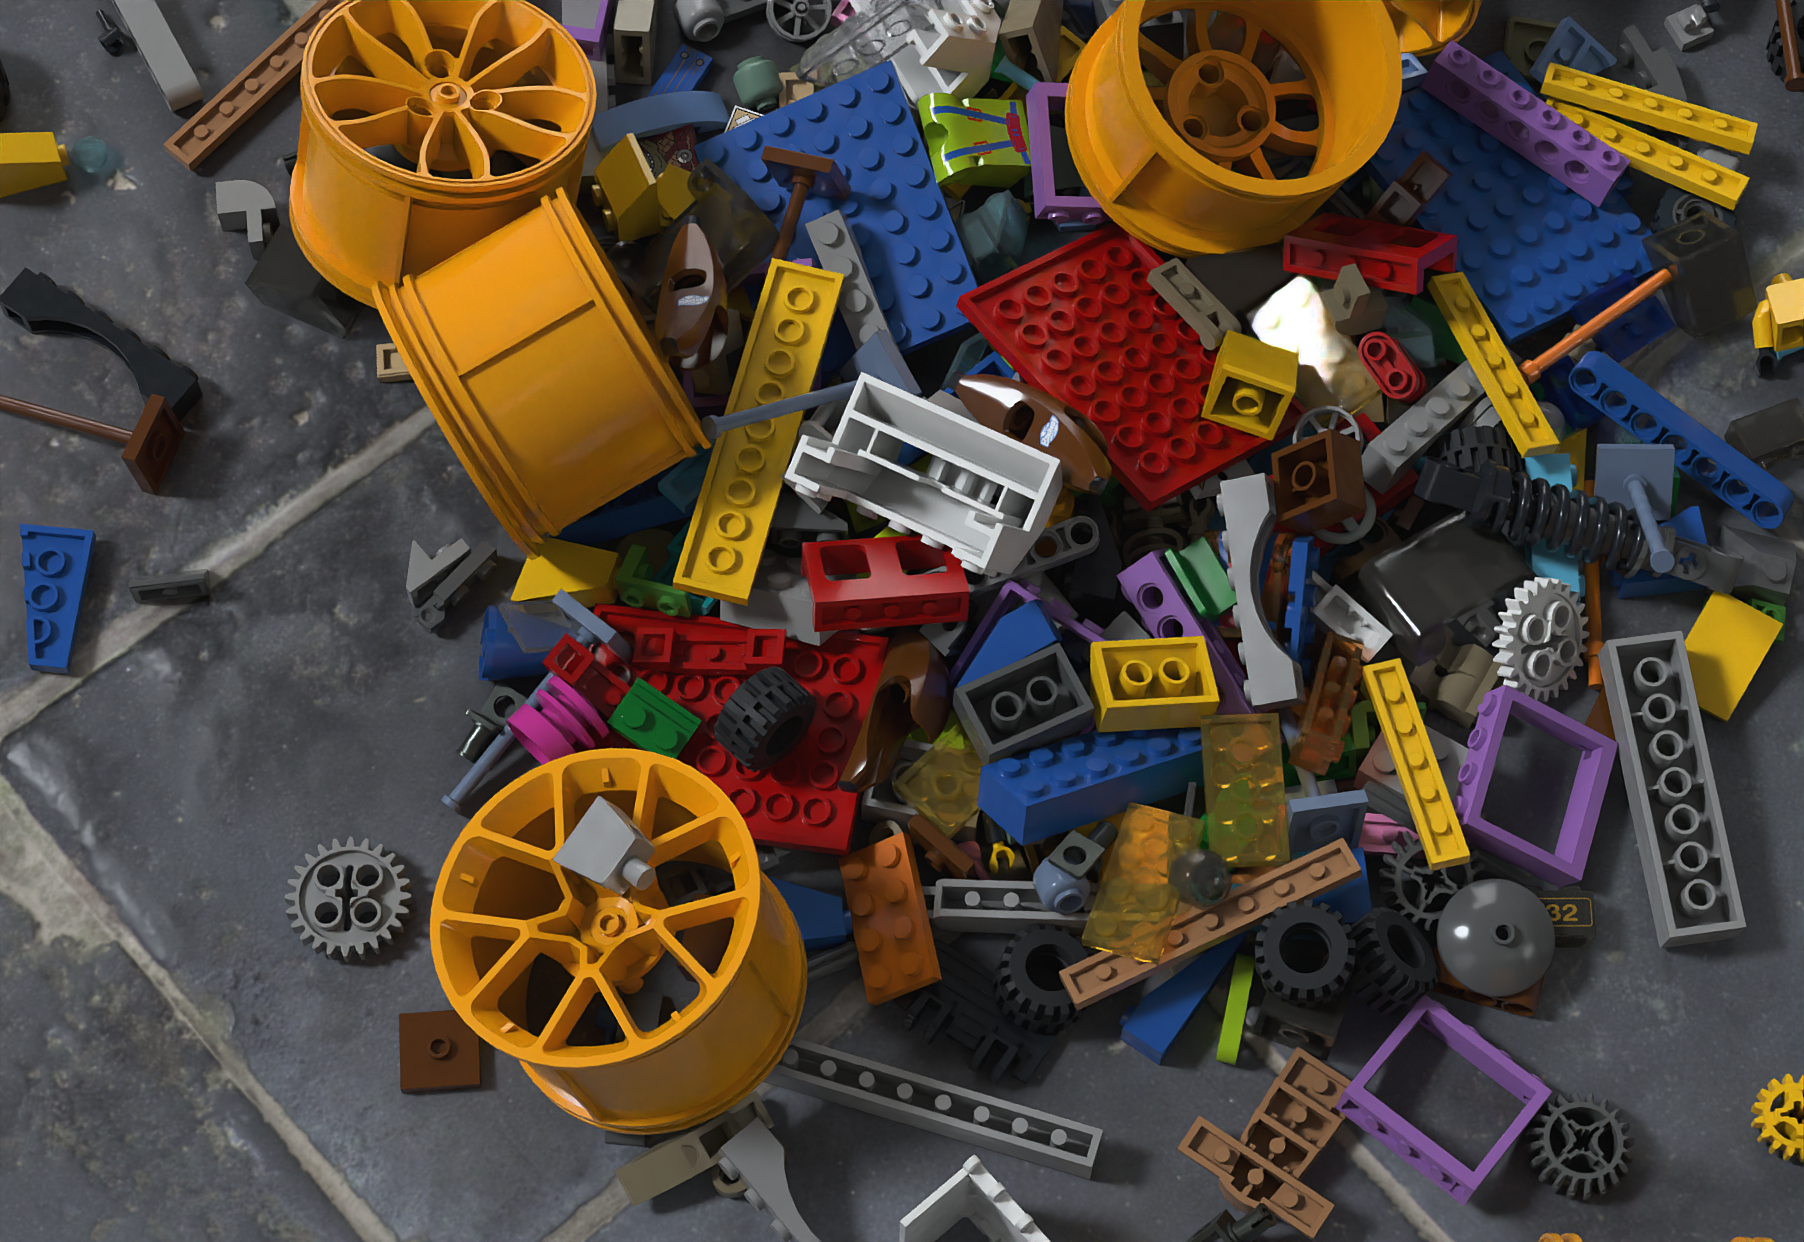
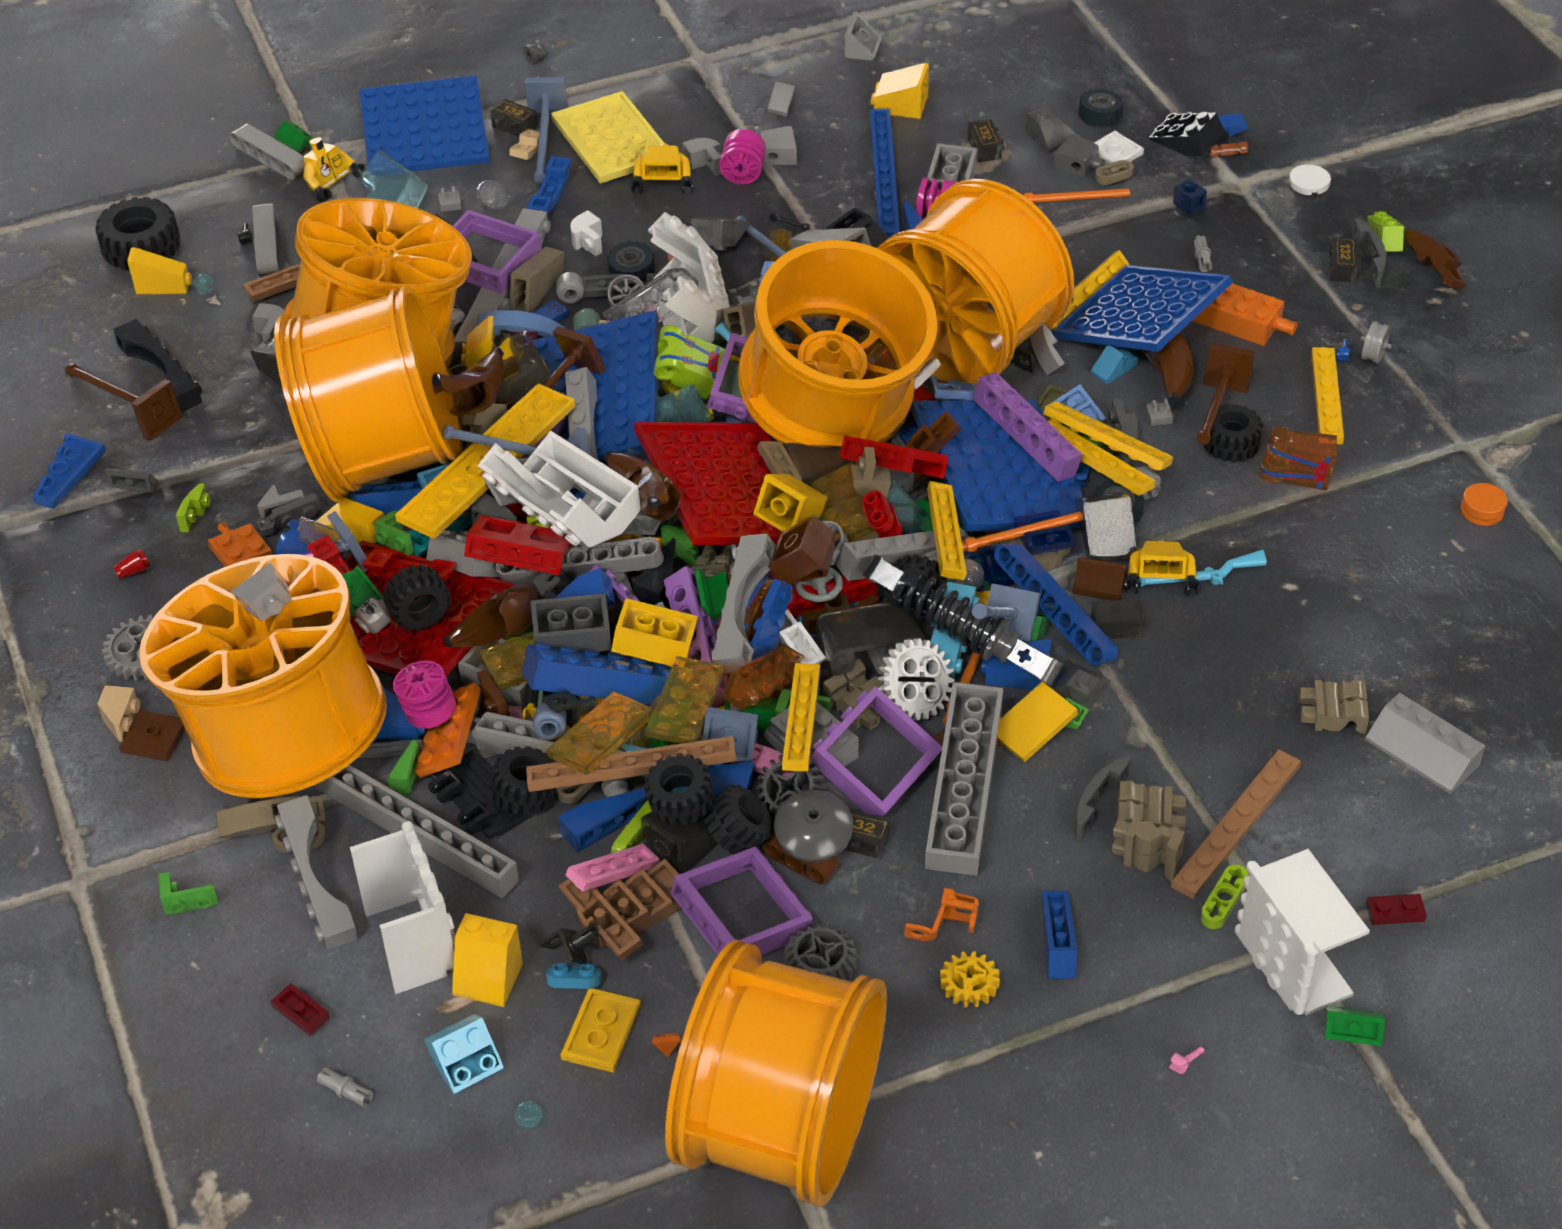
camera: 20 degrees right, 20 degrees down
clear smoke hair [1169,848,1233,910] -> none
none -> tan slope [97,685,140,742]
none -> red cone [113,549,151,579]
none -> lime slope [176,483,210,532]
none -> orange plate [208,522,272,567]
none -> light grey head [354,598,391,634]
none -> bright green slope [387,740,420,796]
none -> dark pink wheel [393,661,456,728]
none -> bright pink plate [566,844,660,892]
none -> orange piece [904,888,979,941]
none -> reddish brown panel [1072,557,1126,602]

